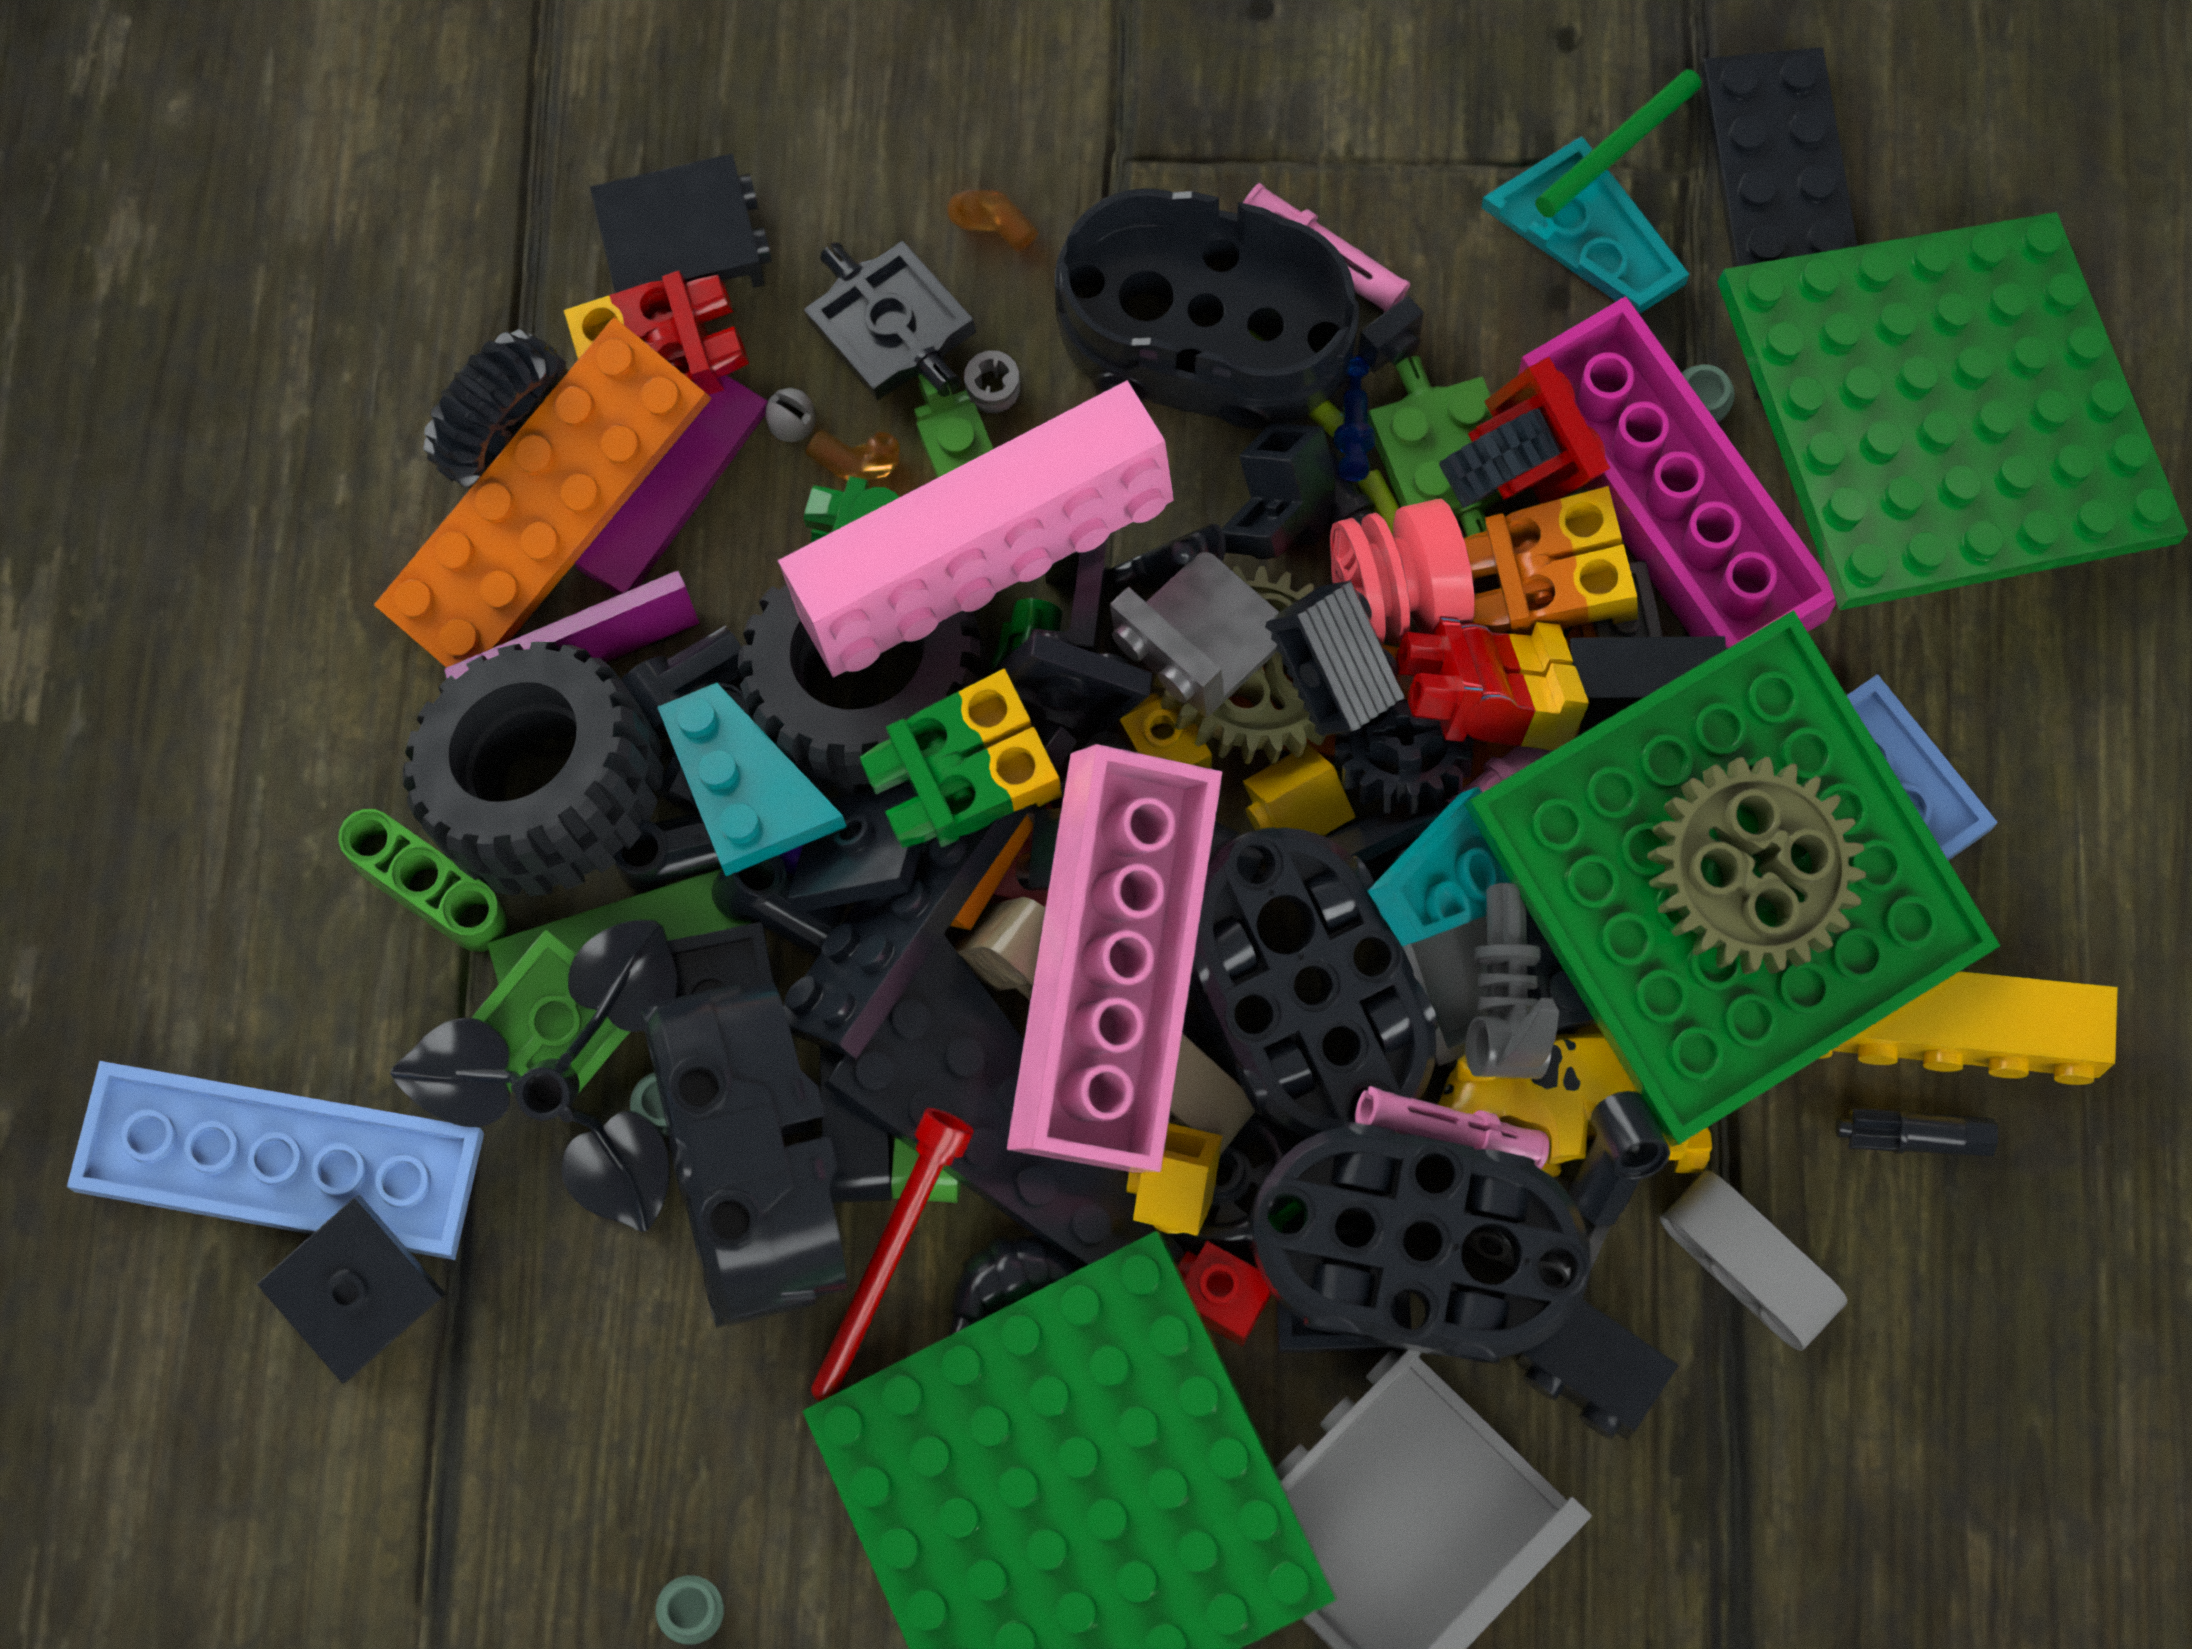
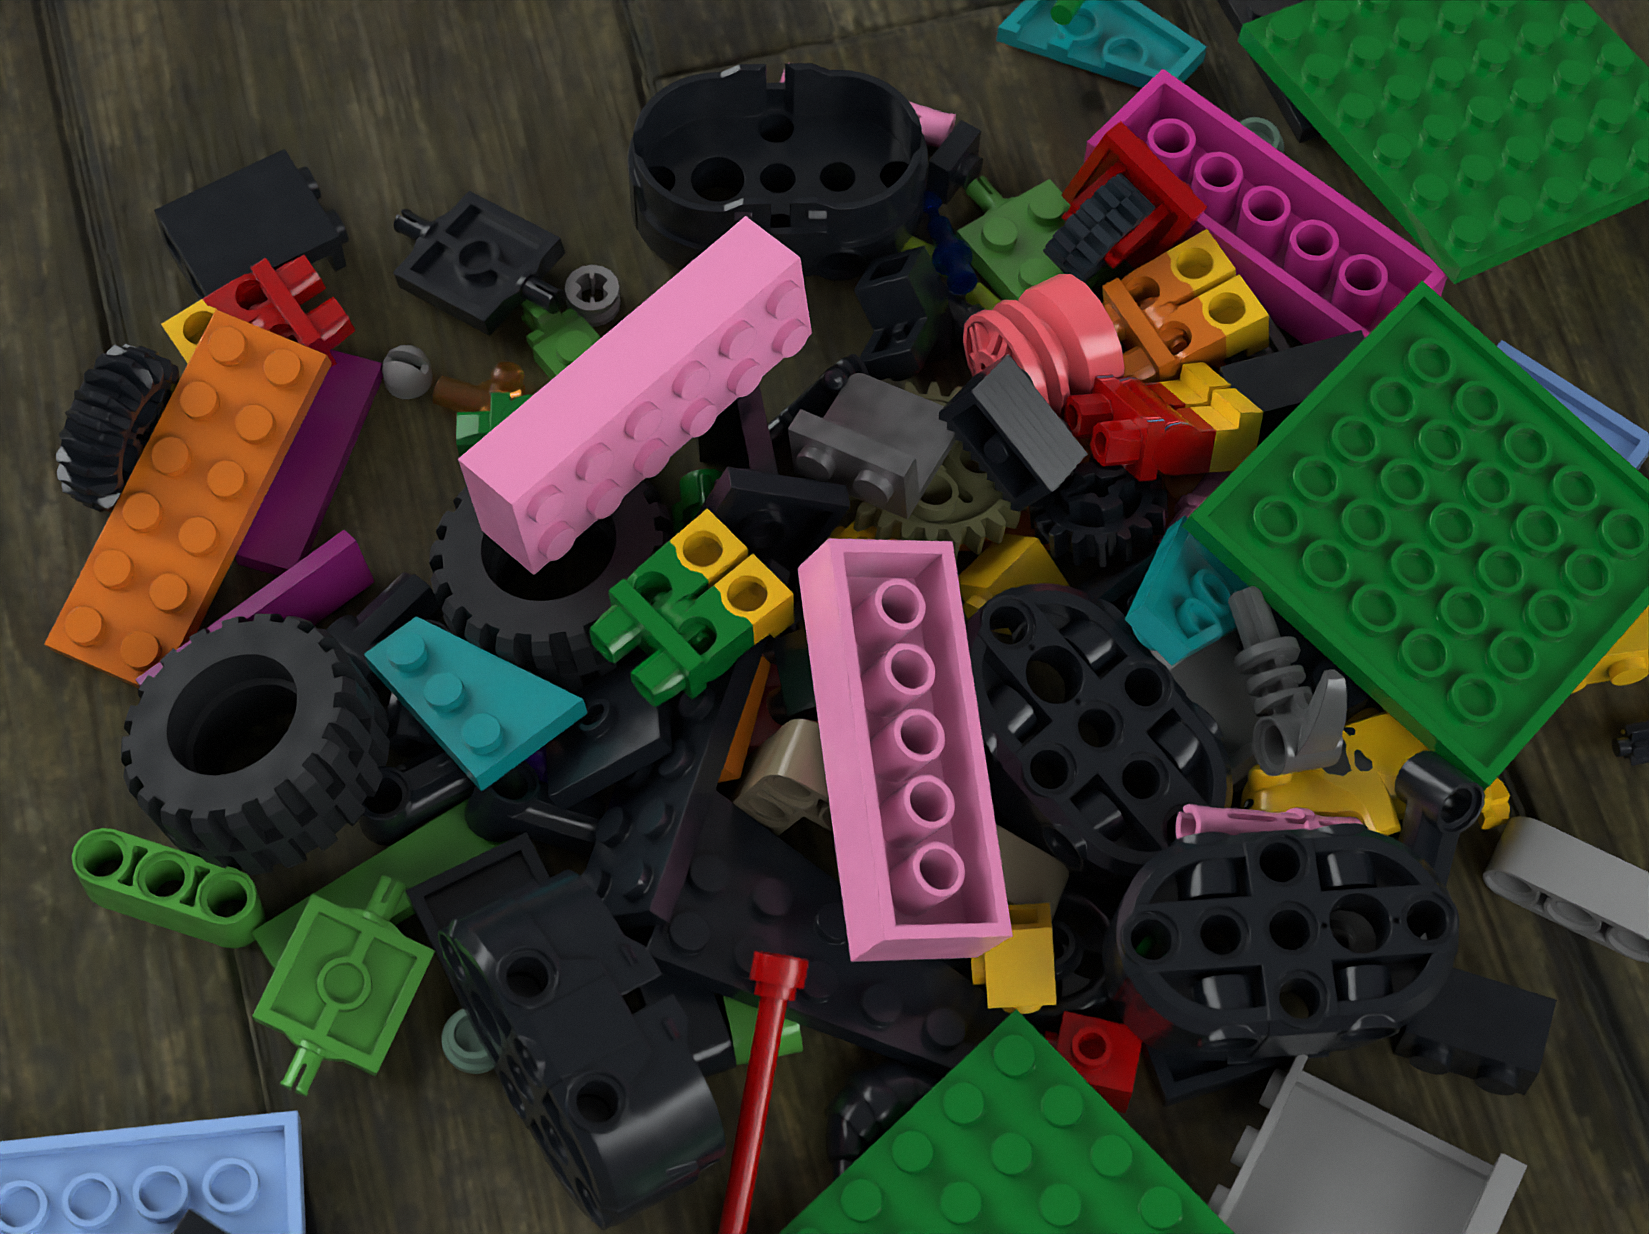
camera: 20 degrees left, 10 degrees down
black plant [391,920,679,1232] -> none
clear orange arm [947,190,1038,252] -> none
olive gear [1647,757,1866,974] -> none

